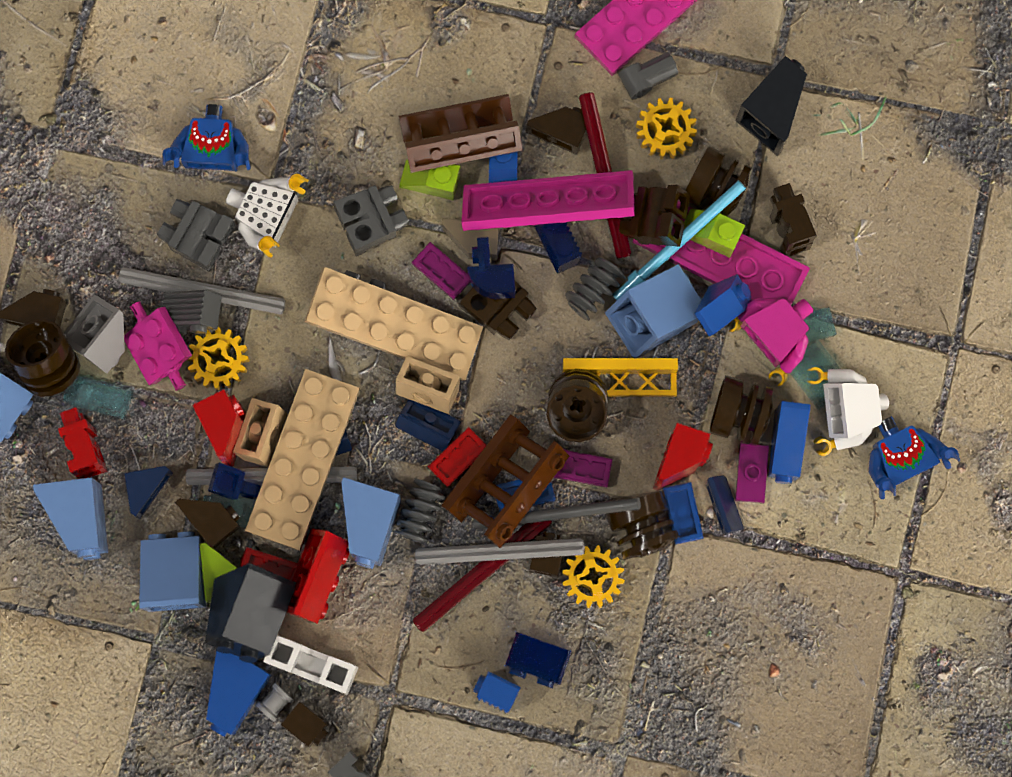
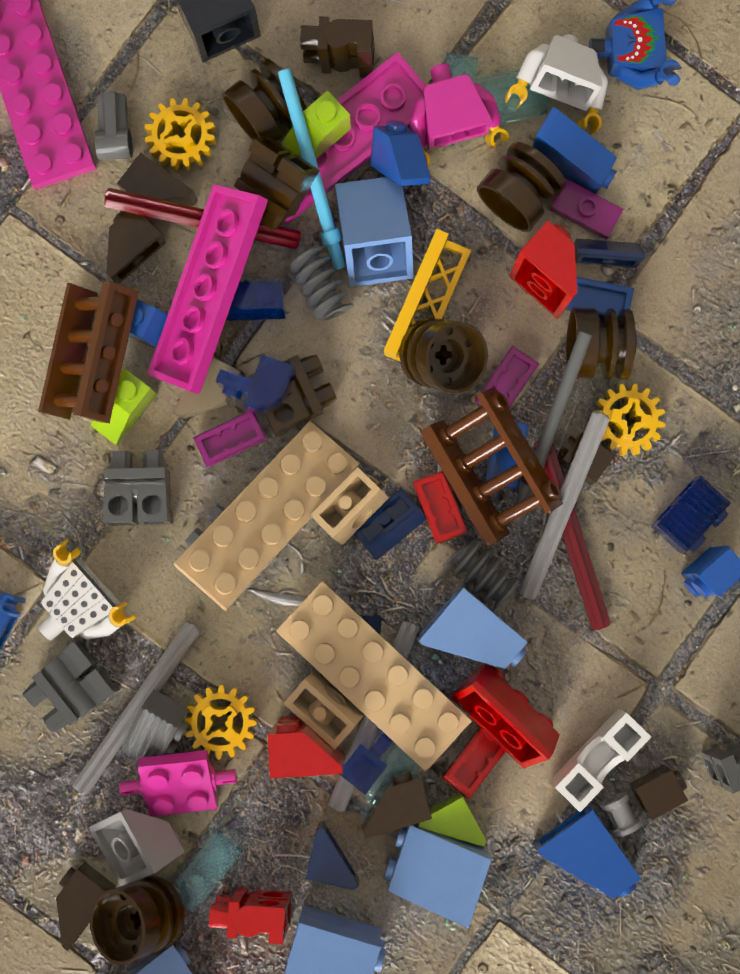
camera: 65 degrees left, 5 degrees up
black slope [205,563,296,663] -> none
none -> dark brown slope [117,152,198,206]

